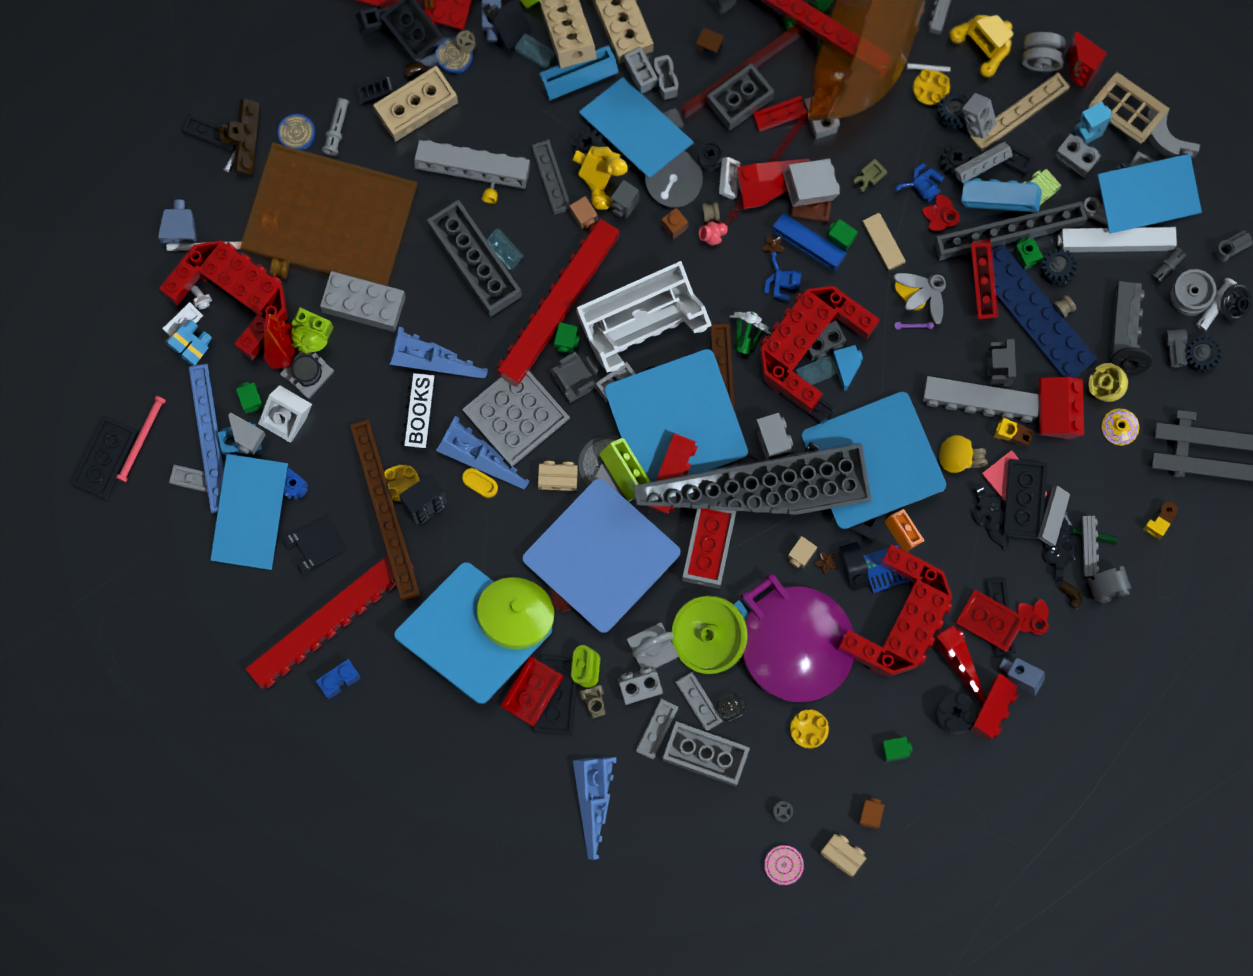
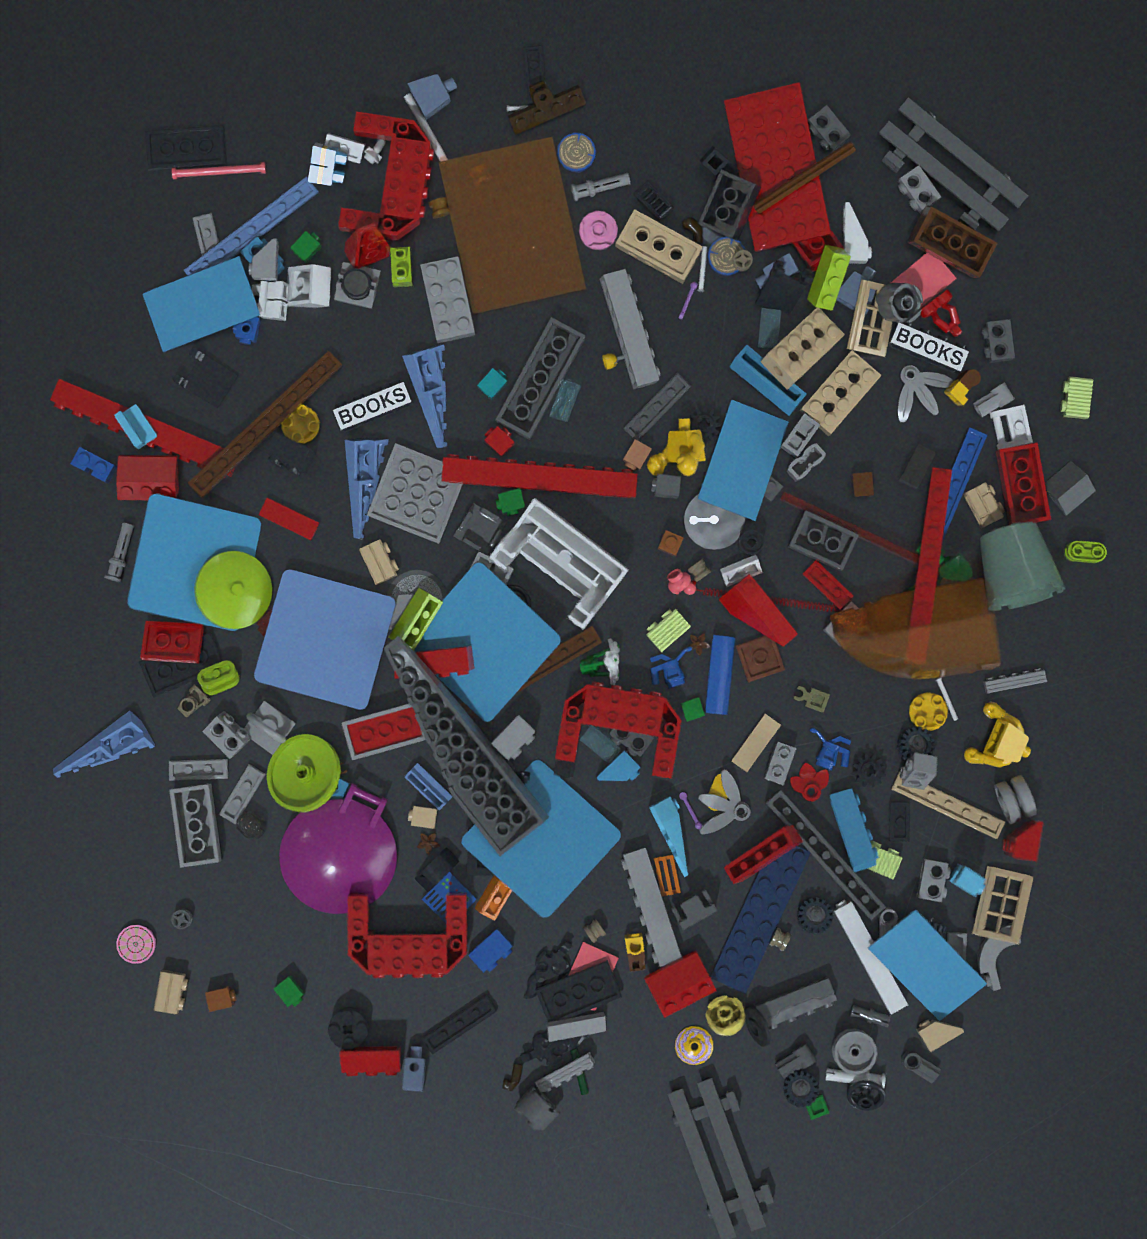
camera: 60 degrees right, 10 degrees up
lime hat [291,326,327,354] -> none
yellow tile [462,468,498,498] -> none
light grey brick [783,159,840,207] -> none
yellow dish [790,710,829,749] -> none
green brick [827,219,858,252] -> none
red wedge [934,626,985,704] -> none
yellow dish [939,435,973,473] -> none
light grey piece [955,142,1013,183] -> none
red plate [956,590,1026,652] -> none
green brick [1014,238,1043,270] -> none
red plate [1018,599,1049,635] -> none
leg [1143,502,1178,540] -> none
none -> light grey pin [104,523,134,583]
none -> medium azure panel [114,405,157,449]
none -> red slope [116,455,179,500]
none -> white hips [251,281,290,321]
none -> red tile [259,498,320,540]
none -> medium blue piece [405,763,453,810]
none -> blue brick [468,928,513,973]
none -> teal brick [477,368,508,400]
none -> red brick [484,426,515,458]
none -> bright pink tile [579,211,618,250]
none -> yellowish green brick [646,609,691,652]
none -> medium azure wedge [649,796,688,877]
none -> orange tile [654,854,681,897]
none -> medium lavender hinge [679,282,698,320]
none -> green tile [680,697,705,722]
none -> white piece [697,246,707,291]
none -> light grey brick [763,742,796,785]
none -> green tile [806,1094,829,1120]
none -> tan slope [916,1019,964,1052]

